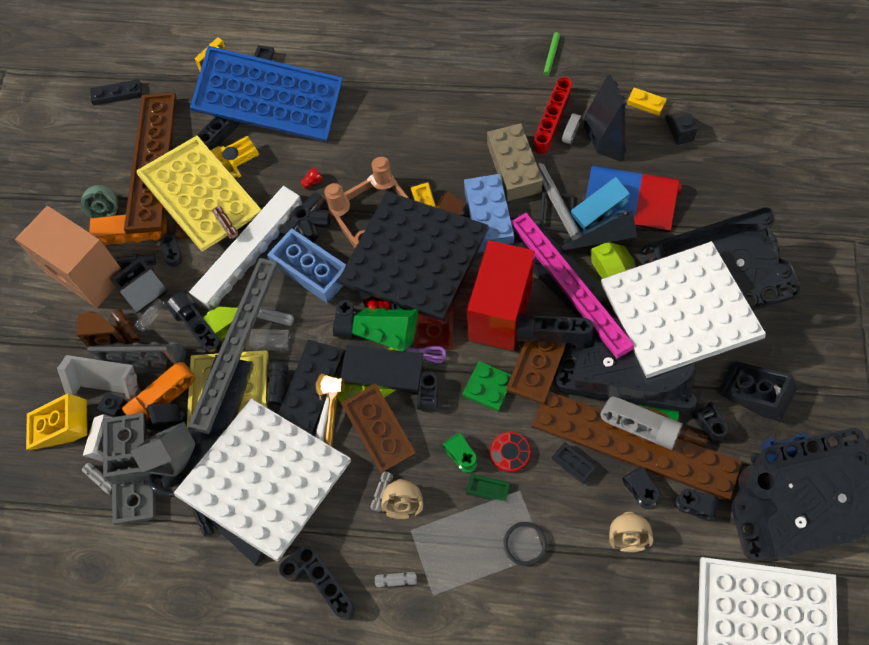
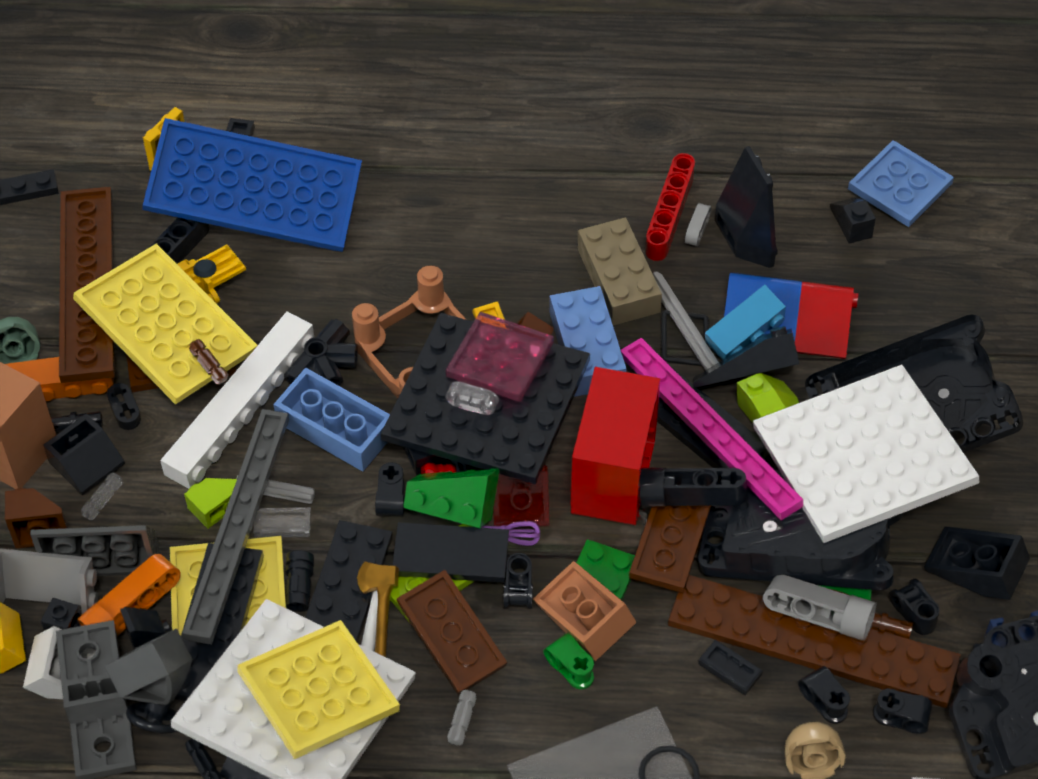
camera: 10 degrees left, 10 degrees down
light grey axle [82,463,112,494] -> none
reddish brown pin [111,309,140,344] -> none
black beam [166,291,222,354] -> none
red piece [301,168,323,189] -> none
tan cylinder [381,480,423,519] -> none
dark green tile [466,474,511,504] -> none
tile [490,432,531,473] -> none
bright green bar [543,32,560,76] -> none
yellow plate [627,88,667,116] -> none
none -> light yellow plate [237,620,400,759]
none -> clear beam [445,381,499,415]
none -> clear pink plate [446,312,554,402]
none -> nougat slope [533,561,637,661]
none -> medium blue plate [848,140,954,227]

